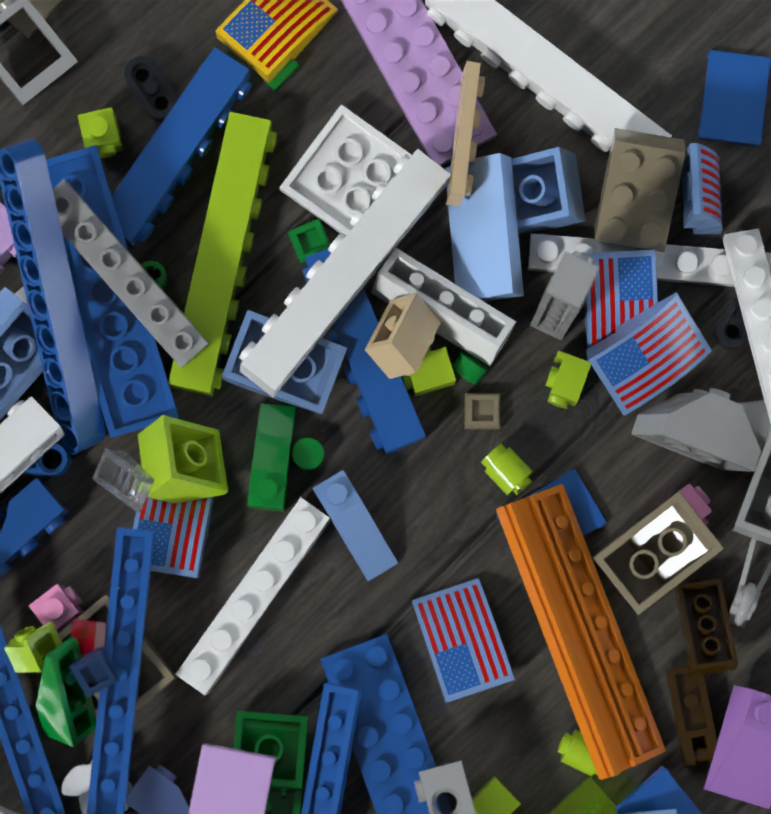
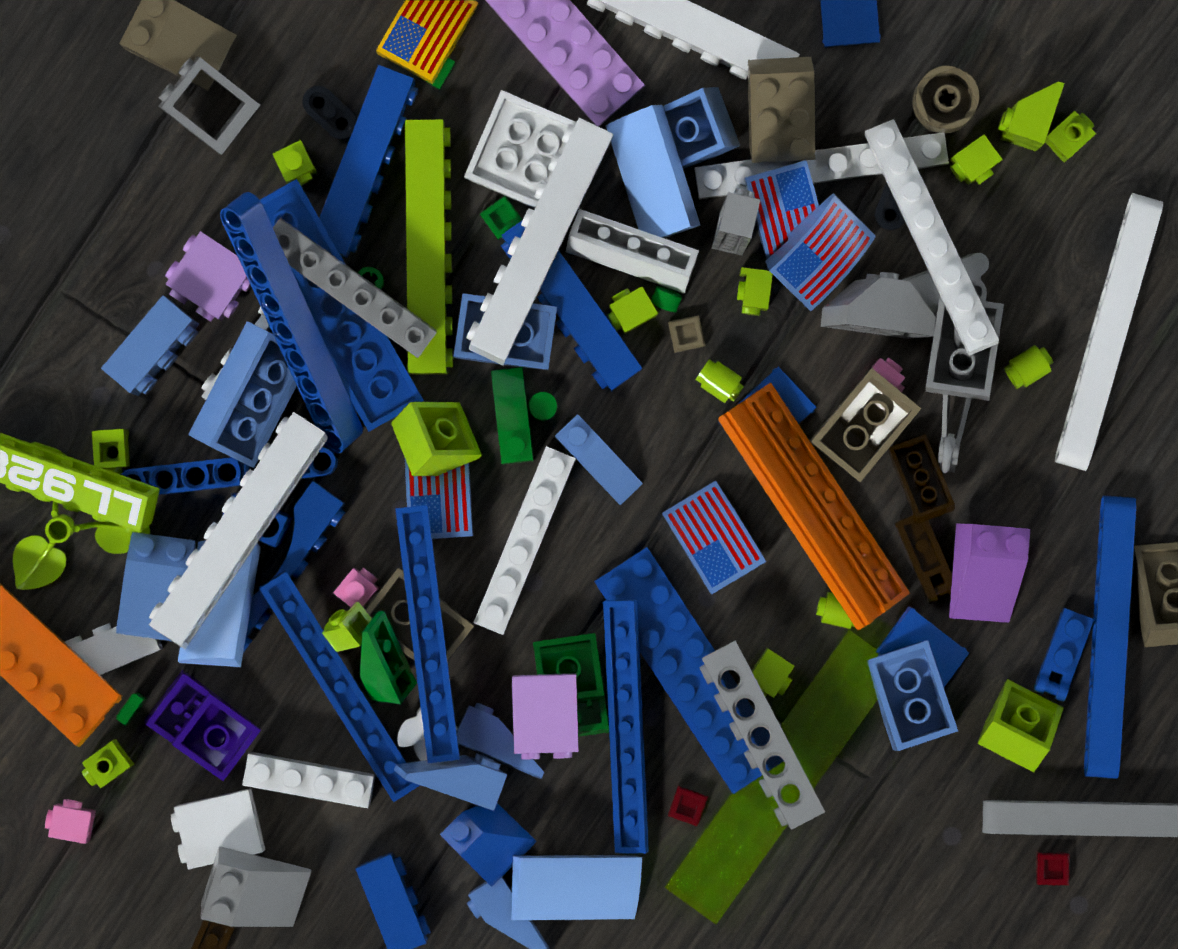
camera: 15 degrees left, 5 degrees up
dark blue tile [69,646,120,697] -> none
dark red tile [71,619,106,656] -> none
clear slope [92,448,155,512] -> none
tan brick [365,293,441,379] -> none
tan plate [446,61,485,207] -> none
medium blue slope [681,143,723,234] -> none

